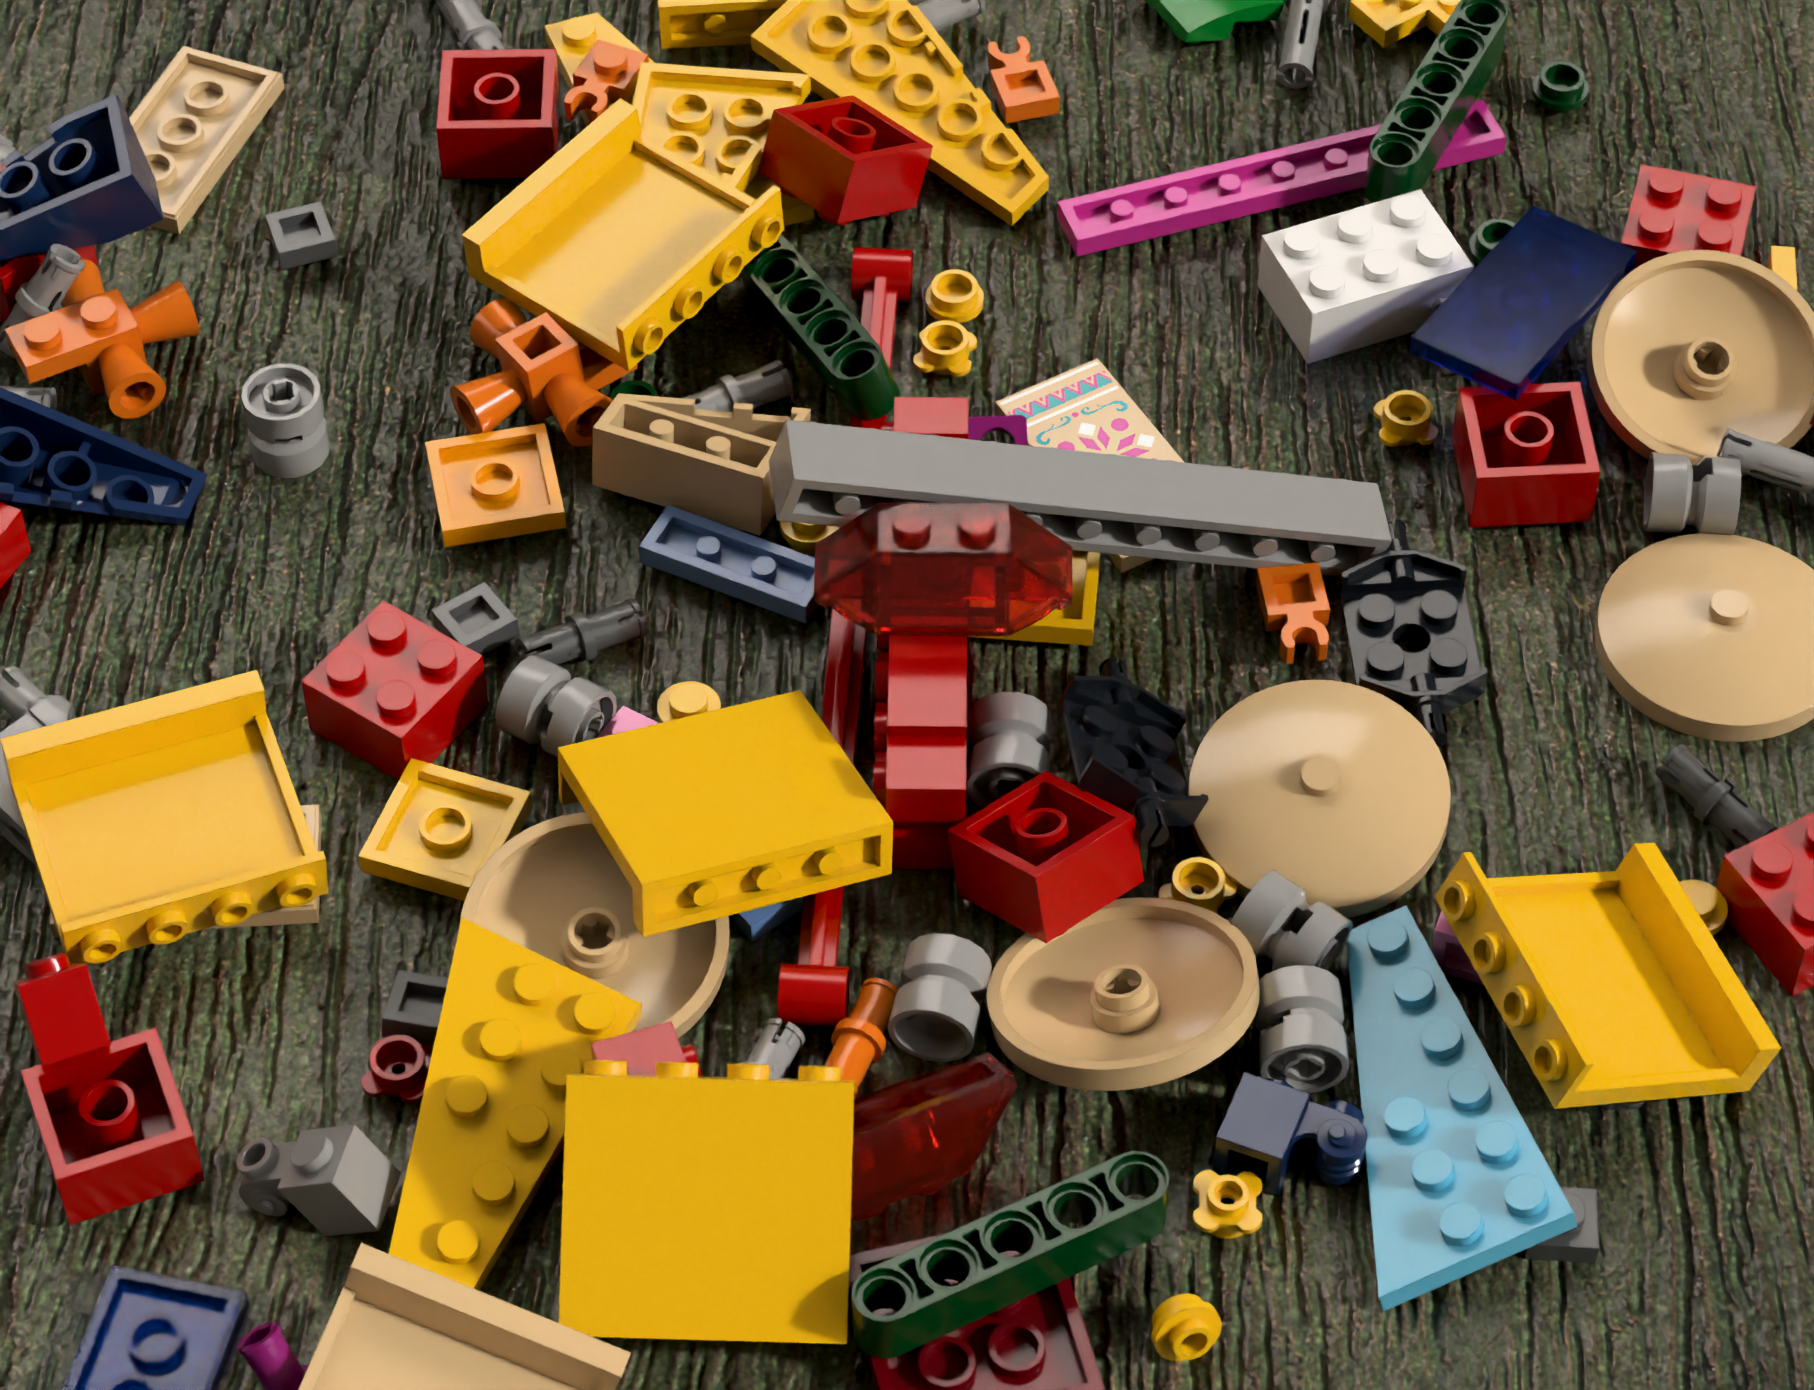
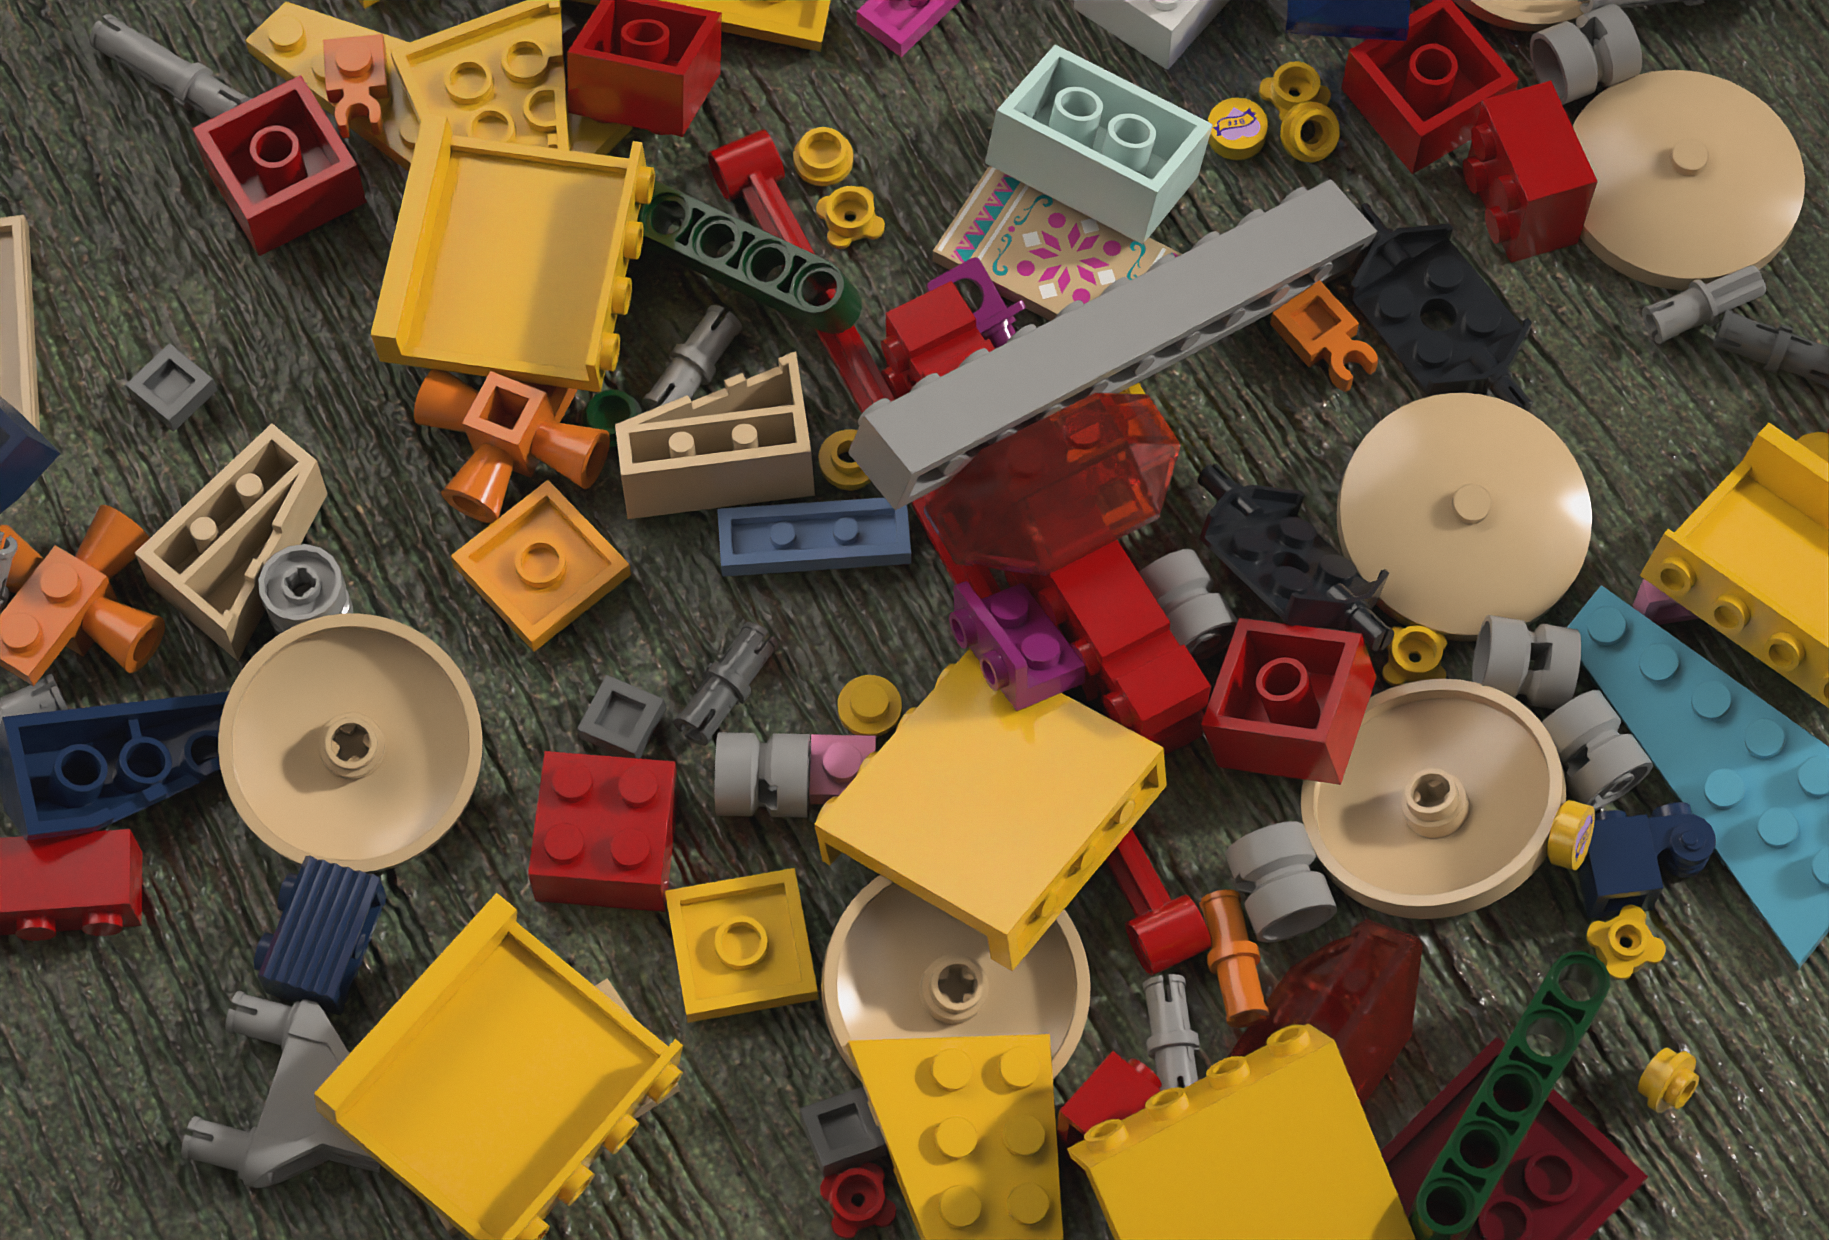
camera: 30 degrees left, 15 degrees up
none -> tan wedge [135,423,327,661]
none -> tan dish [218,613,482,874]
none -> dark blue brick [253,856,387,1015]
none -> magenta bracket [949,581,1085,711]
none -> light aqua brick [985,45,1213,244]
none -> yellow tile [1208,98,1268,160]
none -> yellow plate [1280,101,1340,162]
none -> red brick [1463,80,1598,263]
none -> yellow tile [1547,800,1595,870]
none -> light grey axle [1642,265,1766,344]

